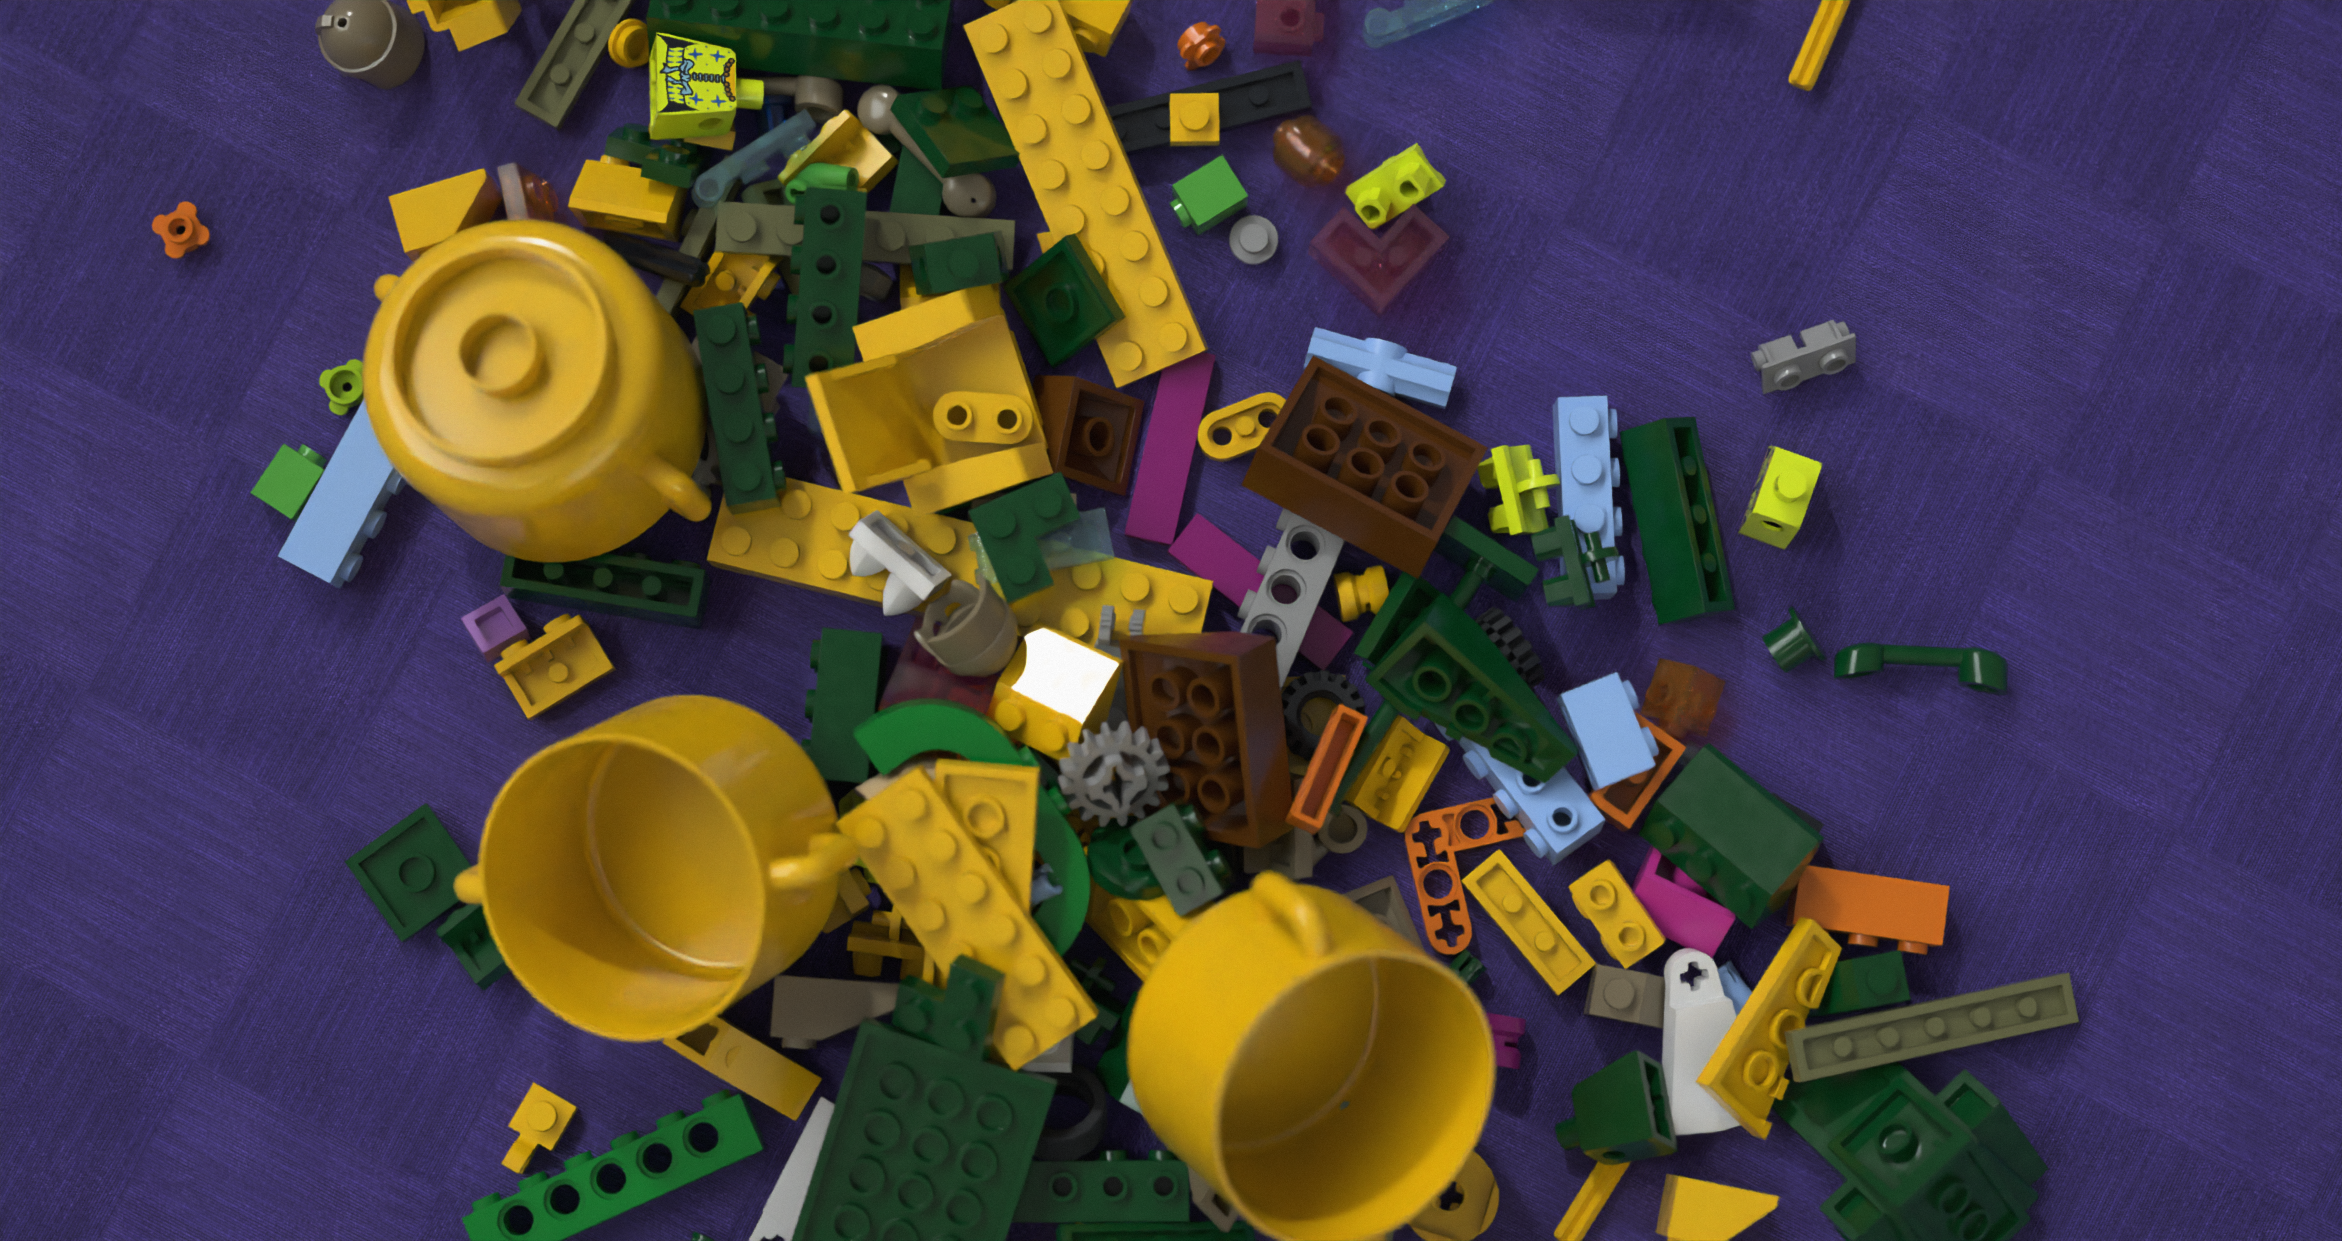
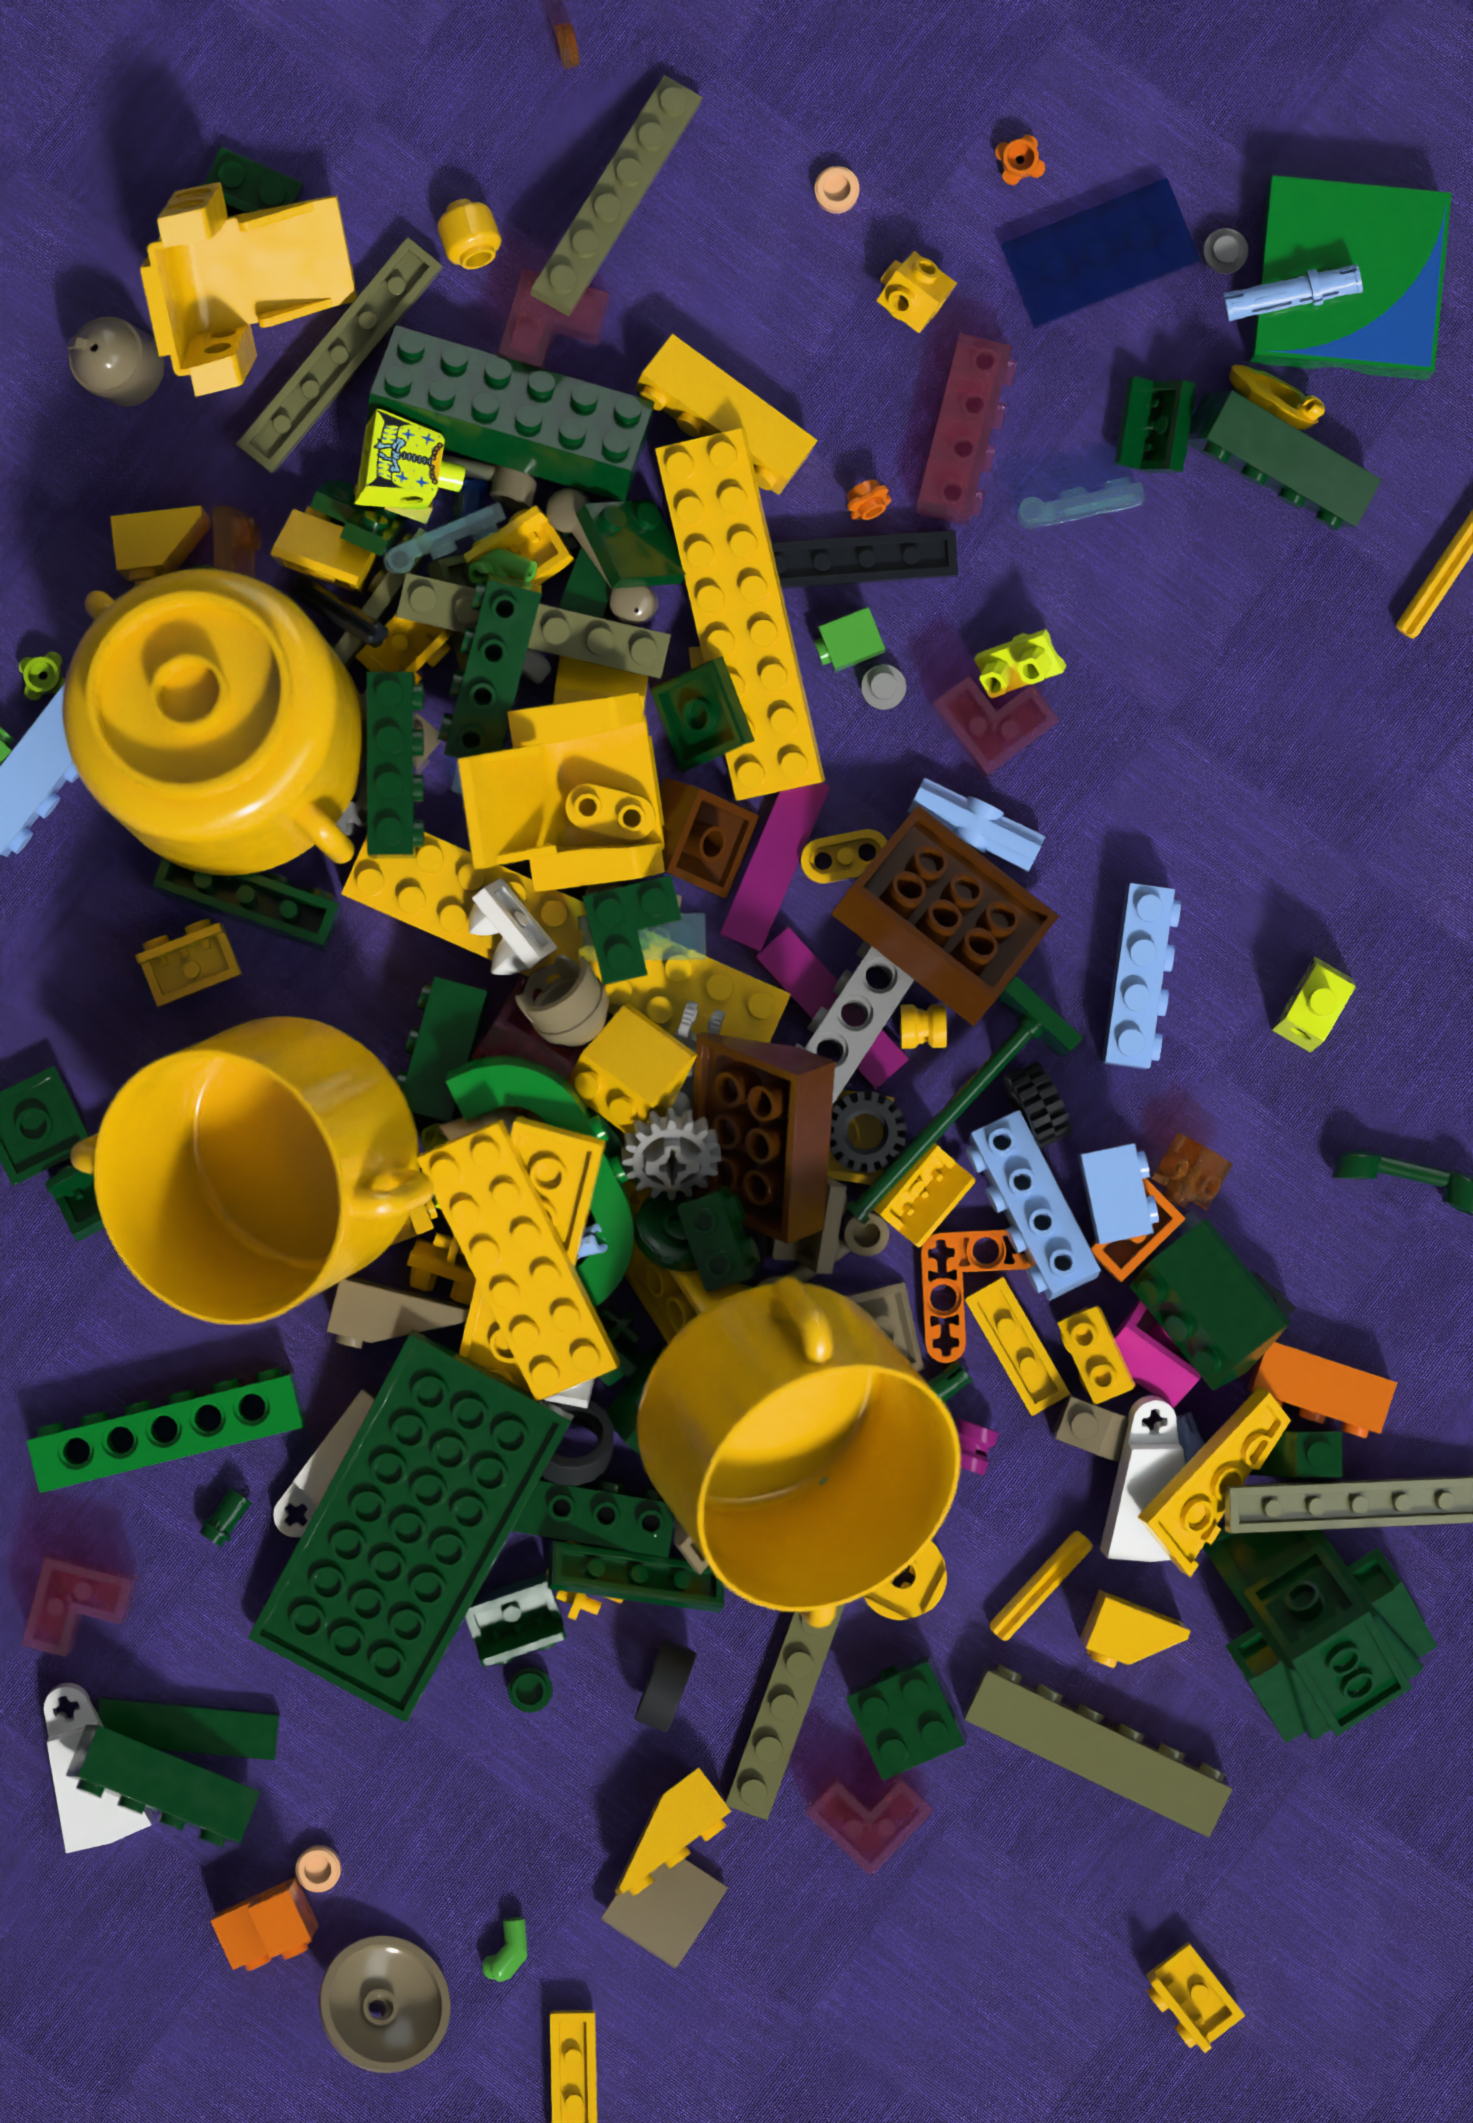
camera: 10 degrees right, 5 degrees up
medium lavender plate [461,594,531,663] -> none
yellow plate [501,1082,579,1175] -> none
yellow plate [608,19,649,68] -> none
yellow slope [662,1014,823,1121] -> none
dark green plate [892,953,1006,1064] -> none
dark green torso [908,230,1010,295] -> none
yellow plate [1170,93,1219,146] -> none
clear orange head [1272,115,1346,188] -> none
orange piece [1285,704,1368,835] -> none
dark green bracket [1354,571,1442,671] -> none
dark green wedge [1365,593,1579,783] -> none
neon yellow hips [1477,444,1560,535] -> none
dark green hips [1531,515,1620,611] -> none
dark green torso [1555,1050,1678,1165] -> none
dark green brick [1619,417,1735,625] -> none
light grey hinge [1751,320,1856,394] -> none
dark green piece [1762,606,1827,673] -> none

